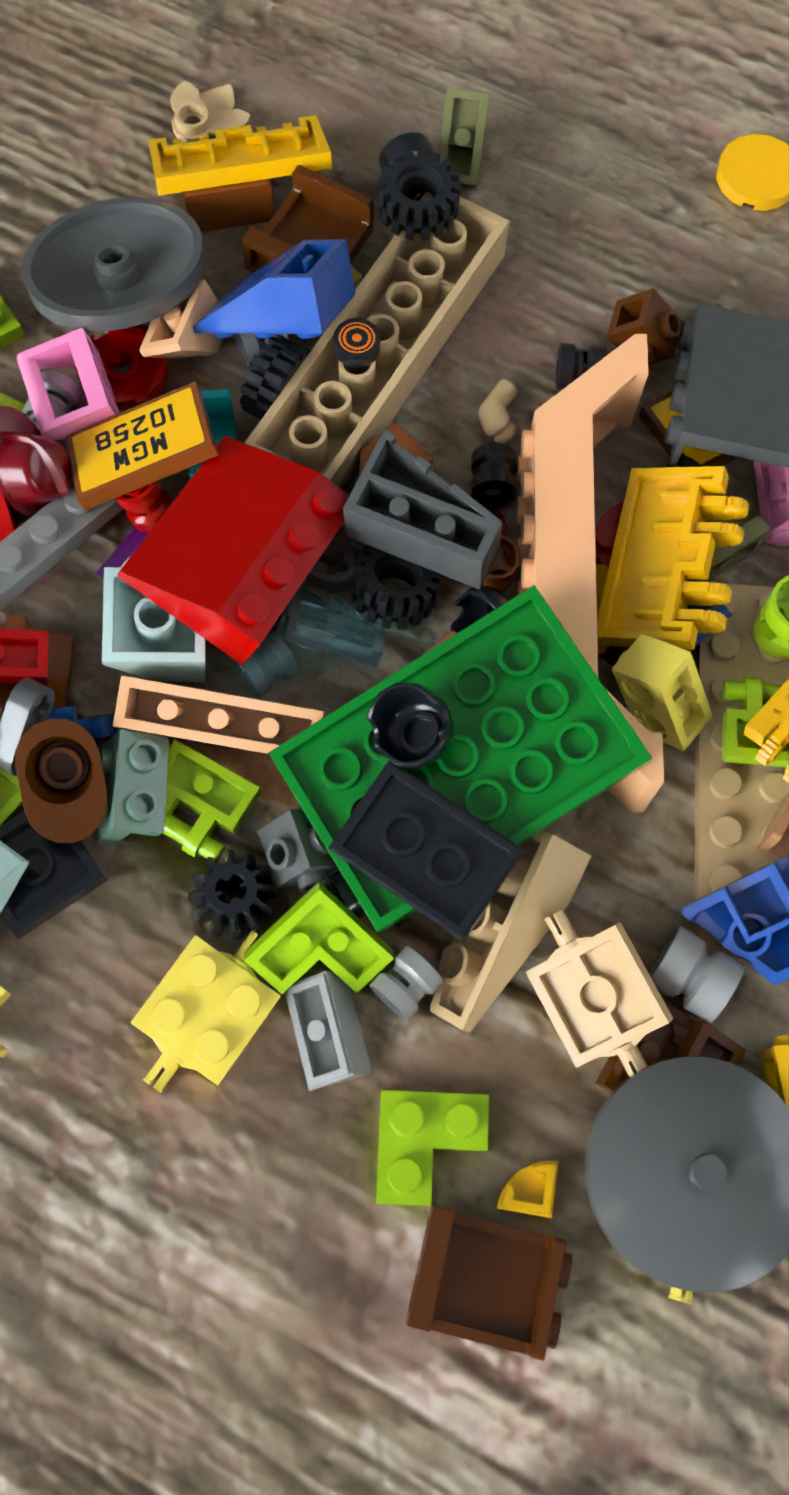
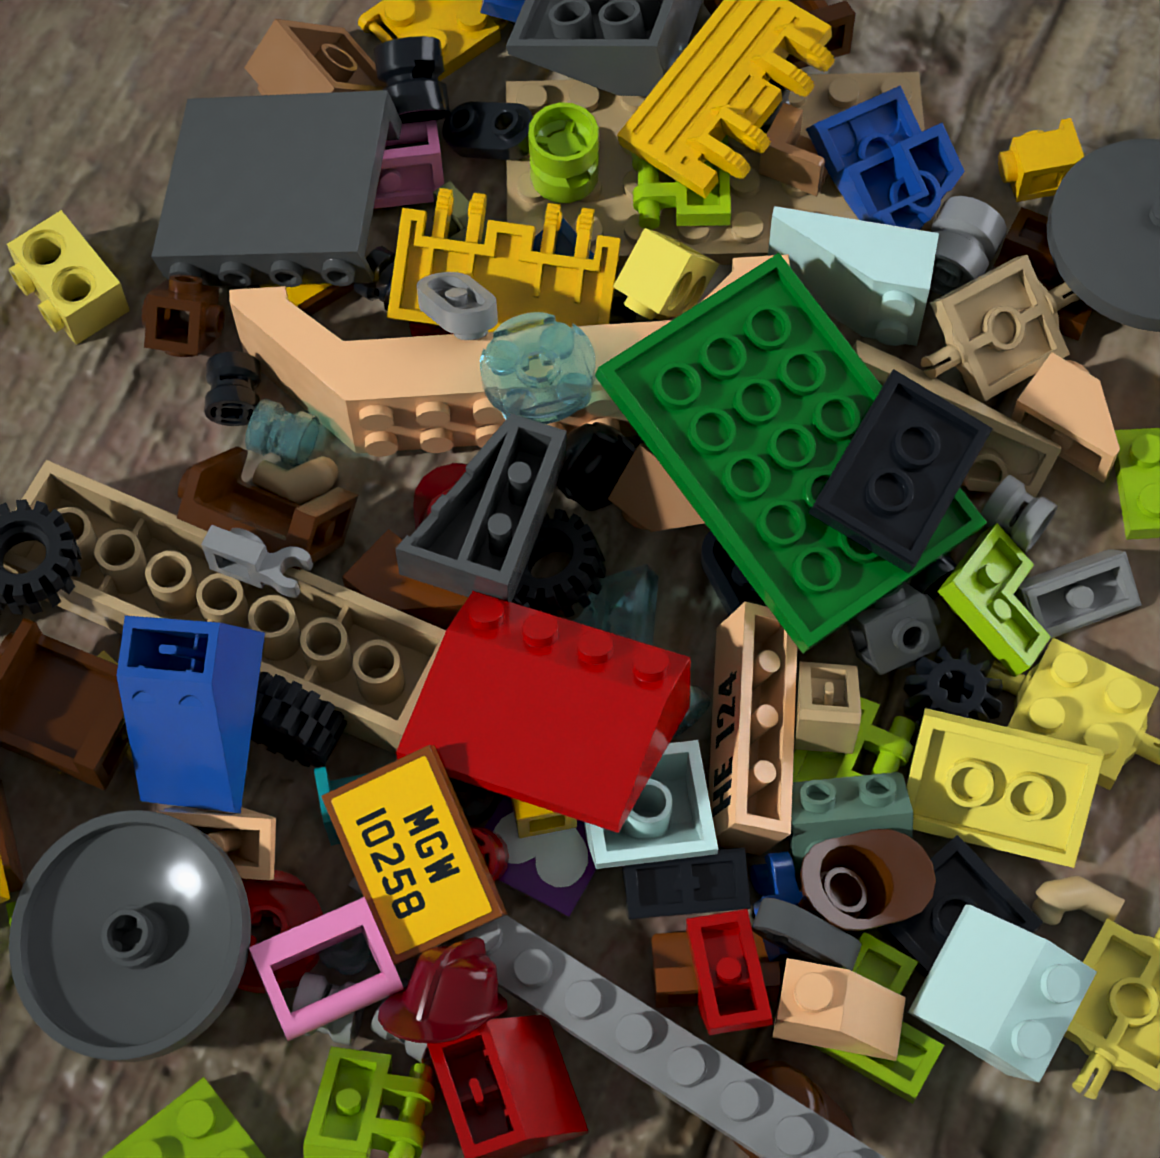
camera: 90 degrees left, 5 degrees down
black tile [333,318,380,367] -> none
black hair [367,683,453,768] -> none
black wheel [471,443,518,509] -> none
none -> light yellow brick [7,210,130,345]
none -> reddish brown panel [177,446,359,570]
none -> light grey plate [201,525,313,597]
none -> clear light blue wheel [245,398,320,467]
none -> light grey plate [416,272,498,340]
none -> clear light blue plate [480,312,596,424]
none -> black hinge [622,847,751,920]
none -> light aqua slope [768,206,939,346]
none -> tan slope [794,661,861,754]
none -> light yellow plate [906,708,1104,868]
none -> light nougat slope [1011,352,1120,483]
none -> tan arm [1032,876,1125,925]

